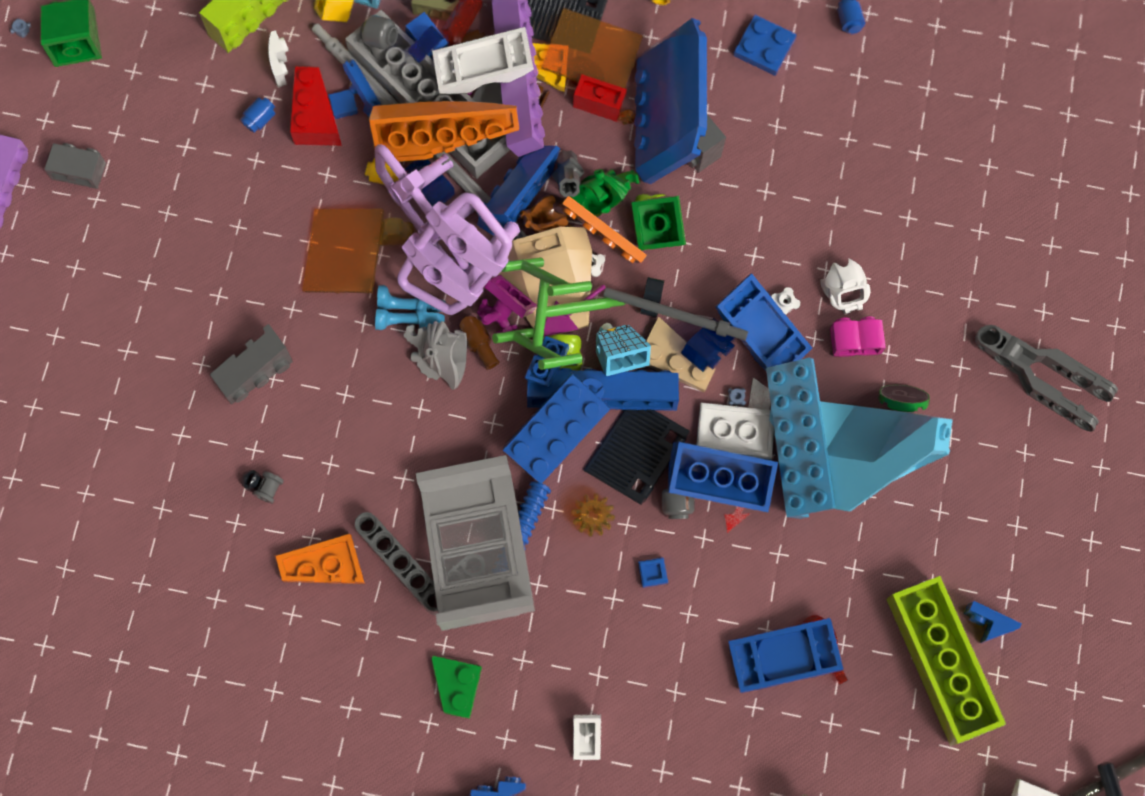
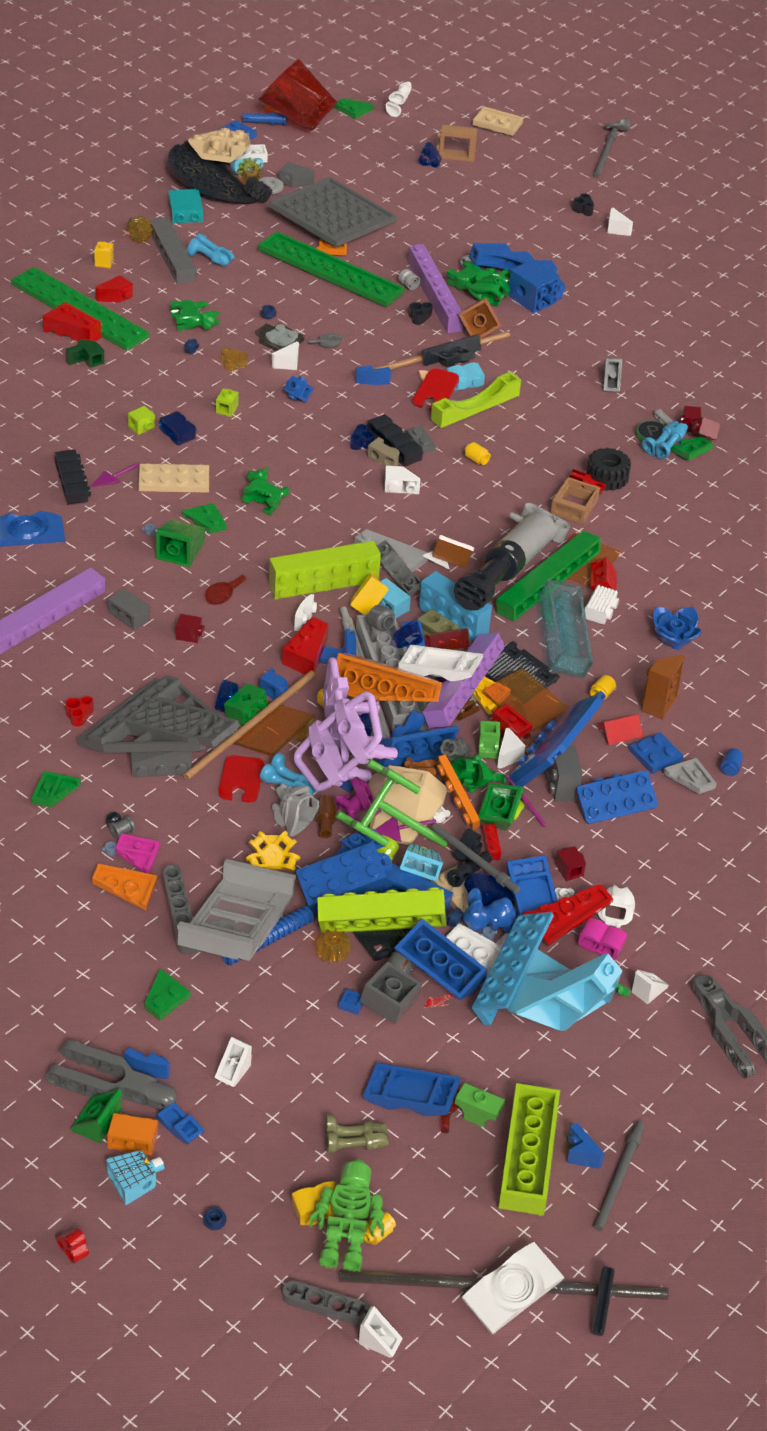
camera: 30 degrees right, 30 degrees down
blue brick [240,97,276,133] -> none
none -> green wing [31,771,81,808]
none -> red piece [65,696,94,727]
none -> dark grey wing [76,675,240,753]
none -> sand blue piece [102,841,117,856]
none -> dark pink wing [115,833,161,874]
none -> dark red brick [176,614,205,643]
none -> medium nougat piece [183,671,315,780]
none -> clear red piece [205,574,246,605]
none -> clear blue piece [215,679,239,714]
none -> red piece [219,755,264,803]
none -> green brick [224,683,268,725]
none -> yellow piece [245,830,301,873]
none -> blue brick [260,668,290,700]
none -> lime brick [317,887,447,934]
none -> olive piece [325,1114,389,1153]
none -> dark grey brick [360,961,423,1024]
none -> blue slope [392,710,426,736]
none -> dark blue plate [446,908,464,927]
none -> black pin [447,851,493,887]
none -> bright green brick [455,1083,505,1127]
none -> blue animal [463,888,516,934]
none -> bright green brick [479,721,500,759]
none -> red piece [482,824,502,860]
none -> white slope [497,728,525,768]
none -> magenta piece [505,774,546,827]
none -> red wing [523,884,614,947]
none -> dark red brick [555,846,586,881]
none -> blue bracket [576,770,658,824]
none -> dark grey bar [594,1121,645,1231]
none -> panel [597,714,643,745]
none -> white slope [632,970,669,1004]
none -> light grey wing [664,758,717,794]

